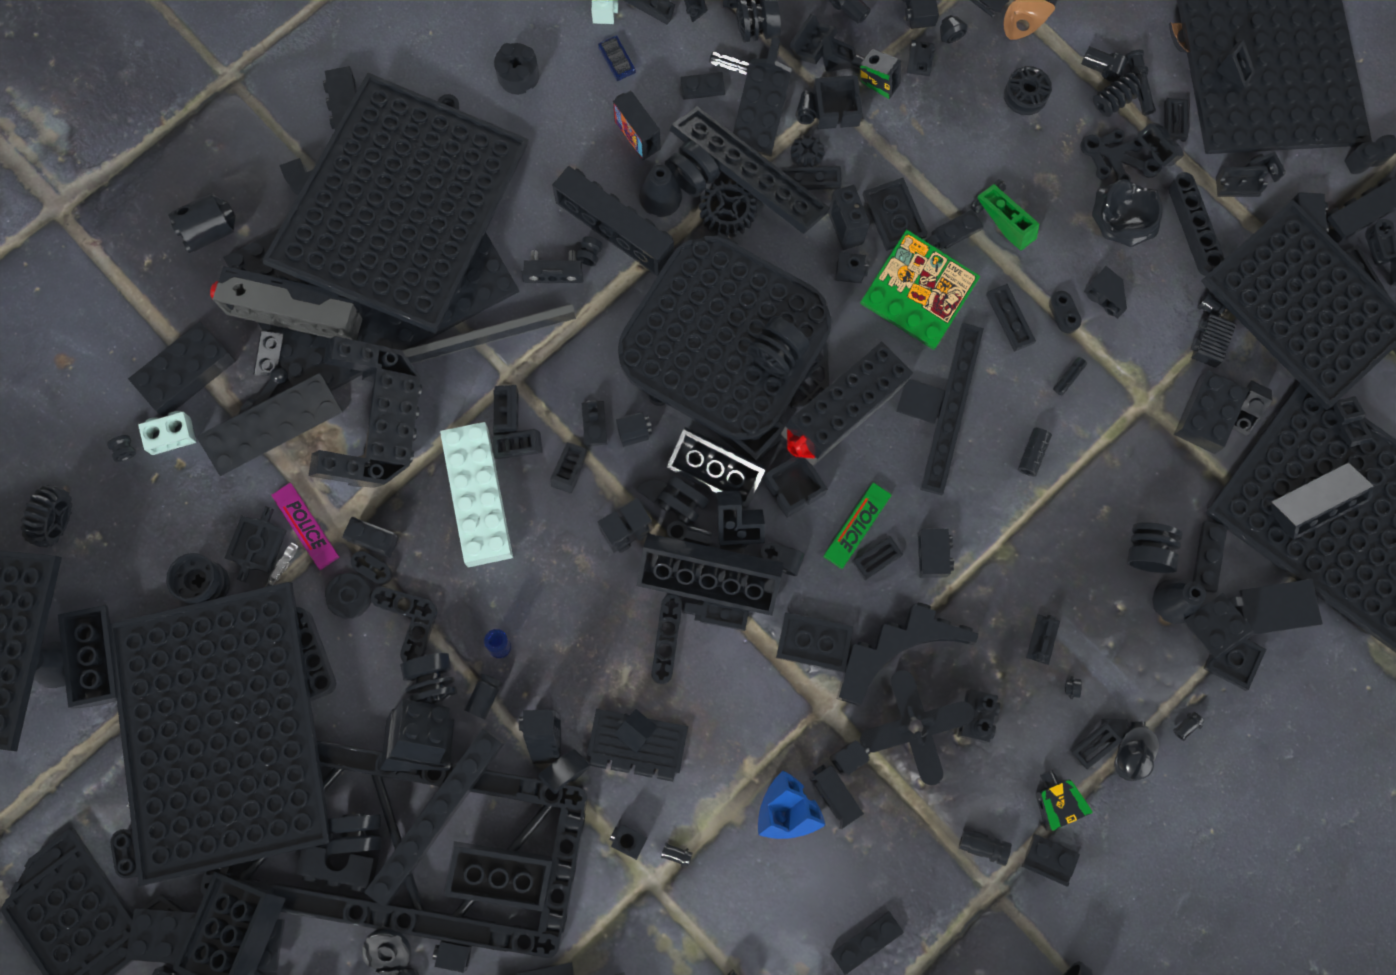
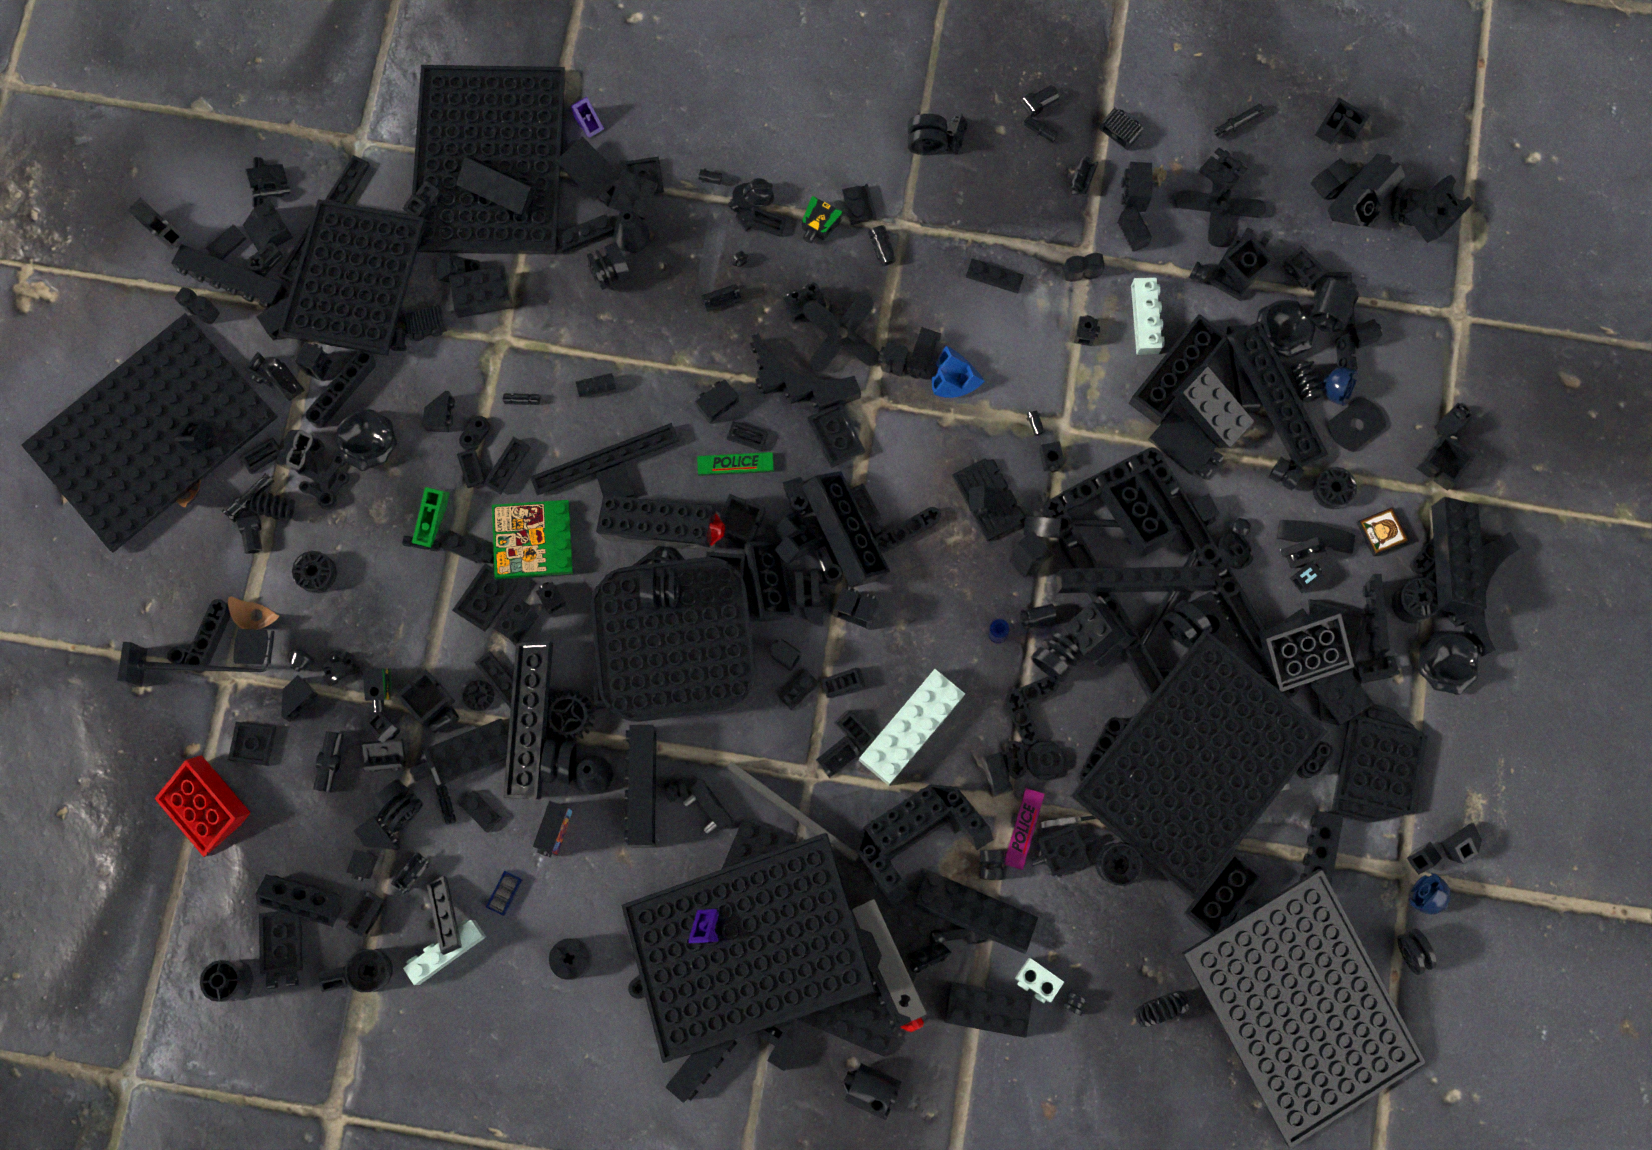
camera: 125 degrees left, 0 degrees up
none -> black brick [295,342,332,381]
none -> black tile [457,448,485,489]
none -> dark purple slope [571,97,604,138]
none -> dark purple slope [688,909,719,943]
none -> black wheel [979,850,1005,880]
none -> black brick [1299,811,1343,885]

